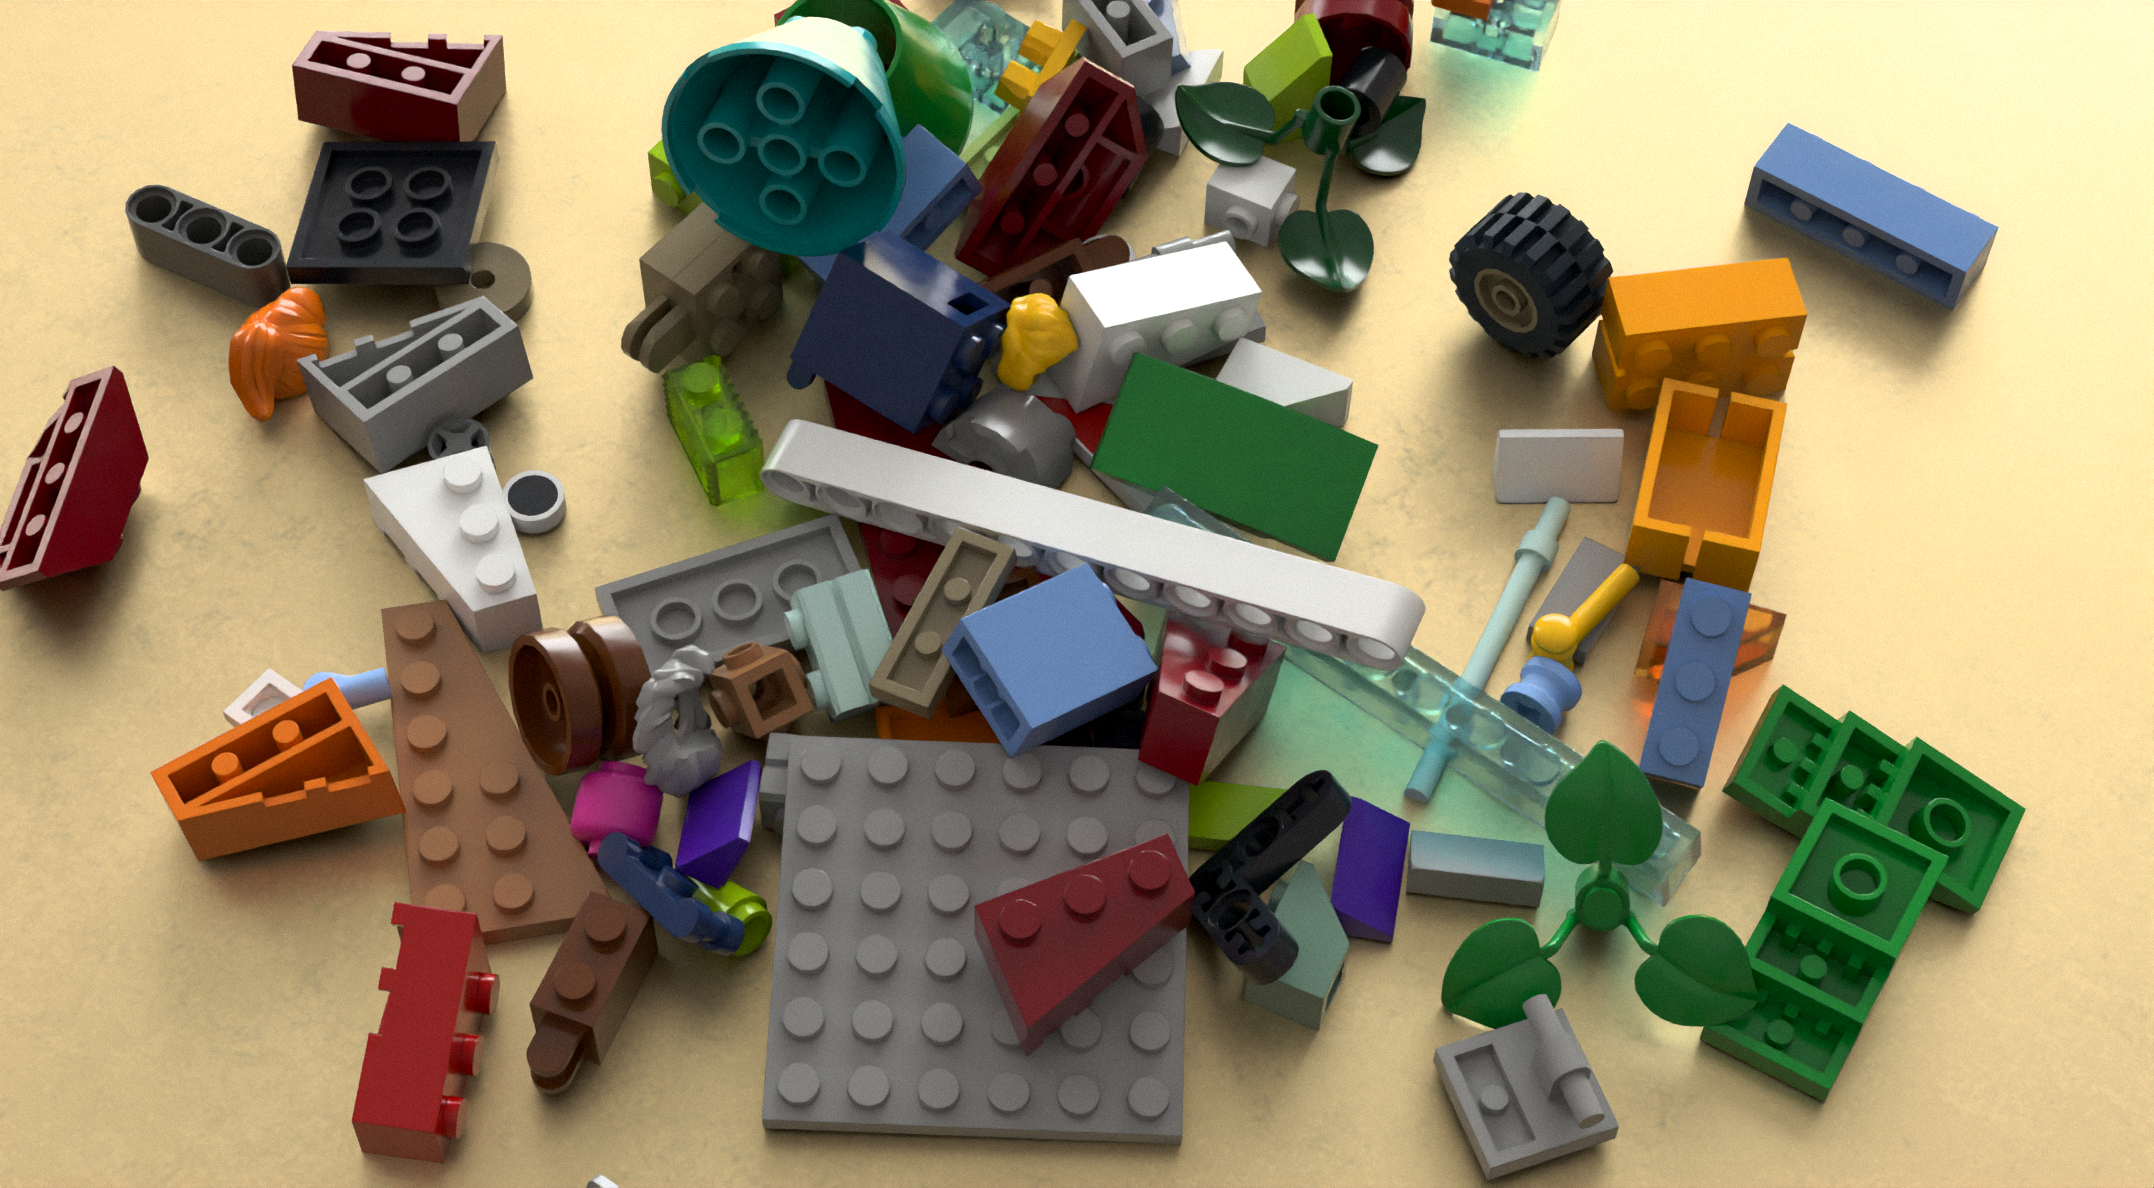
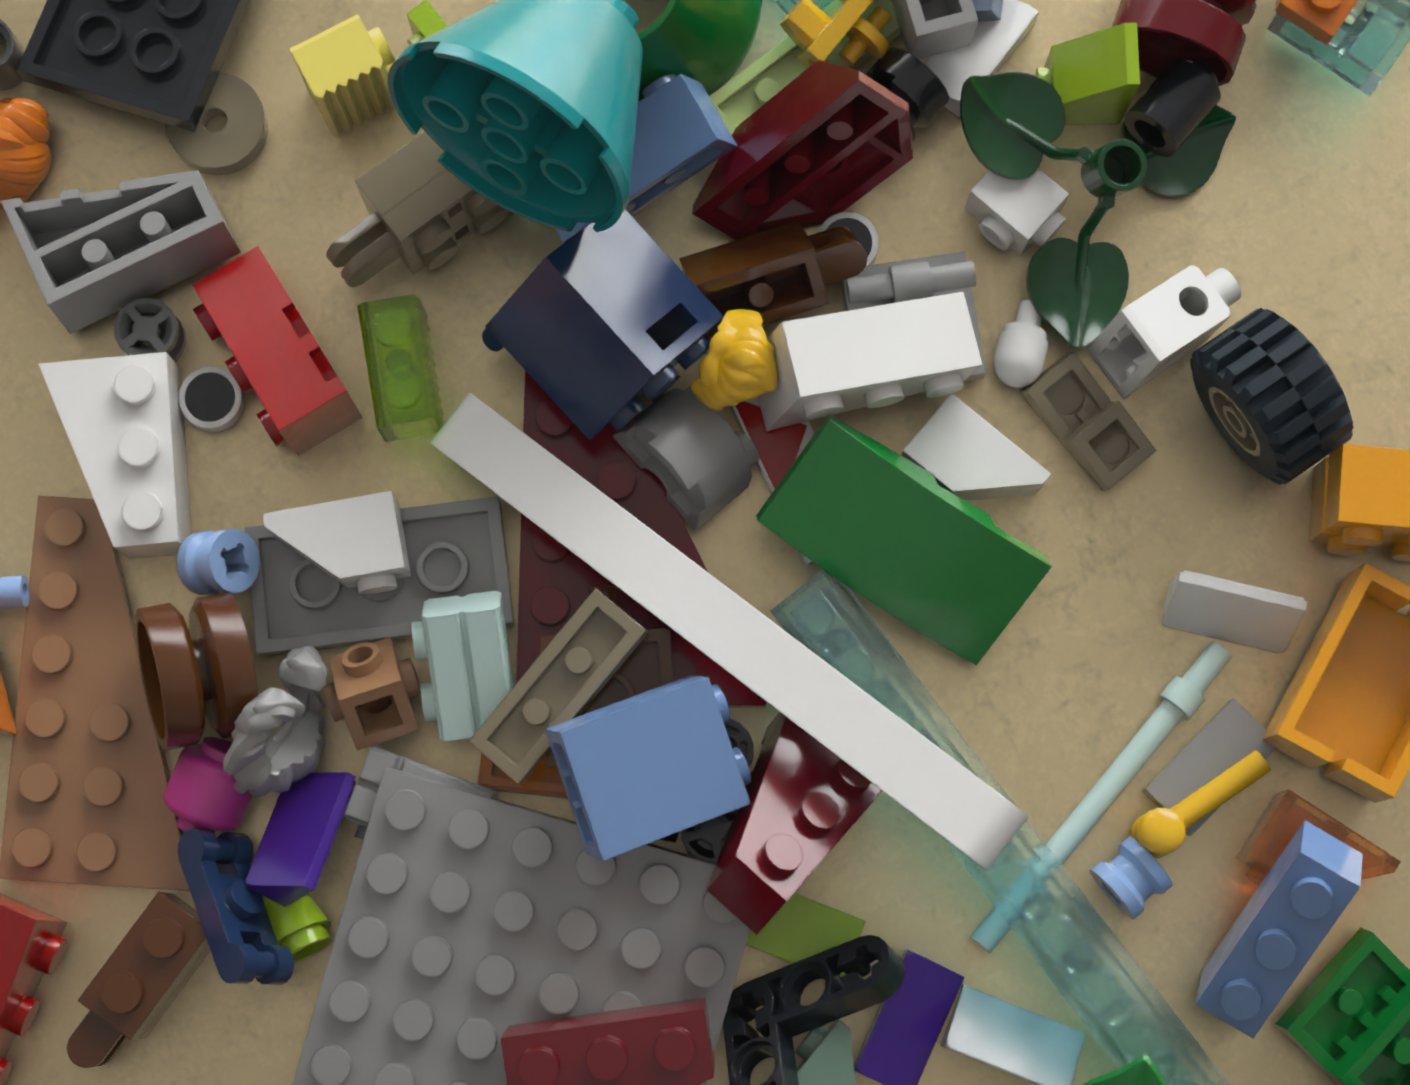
camera: 15 degrees right, 25 degrees up
none -> light blue wheel [176,529,260,595]
none -> red wedge [192,246,363,456]
none -> white slope [263,491,411,595]
none -> light yellow brick [289,14,395,138]
none -> white cylinder [993,300,1049,388]
none -> dark tan slope [1020,352,1157,490]
none -> white torso [1087,265,1241,399]

